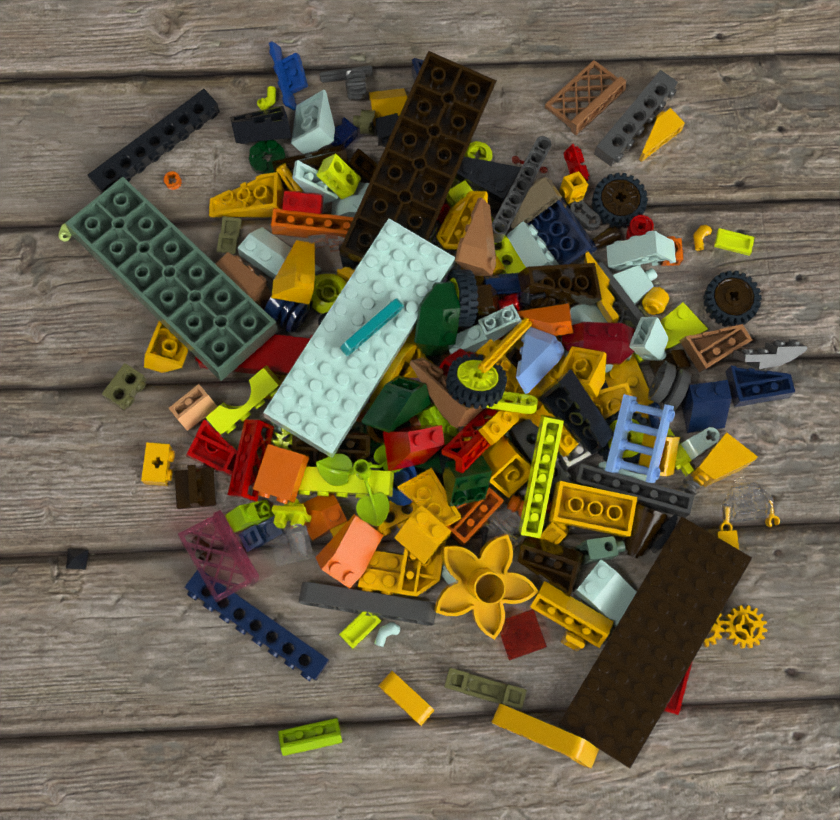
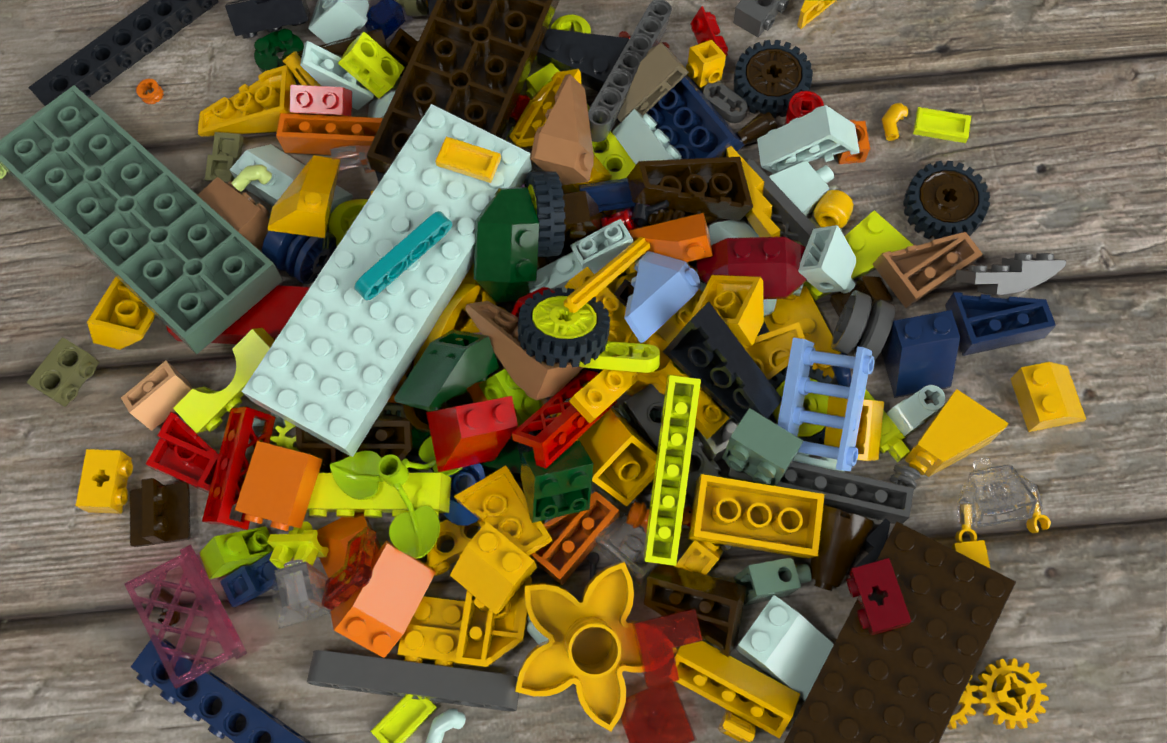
camera: 10 degrees right, 5 degrees down
none -> yellowish green arm [231,165,272,192]
none -> clear red plate [322,527,376,610]
none -> yellow tile [435,136,501,183]
none -> clear red plate [632,609,703,688]
none -> sand green slope [722,408,803,486]
none -> dark red brick [846,558,912,636]
none -> yellow slope [1010,362,1086,432]

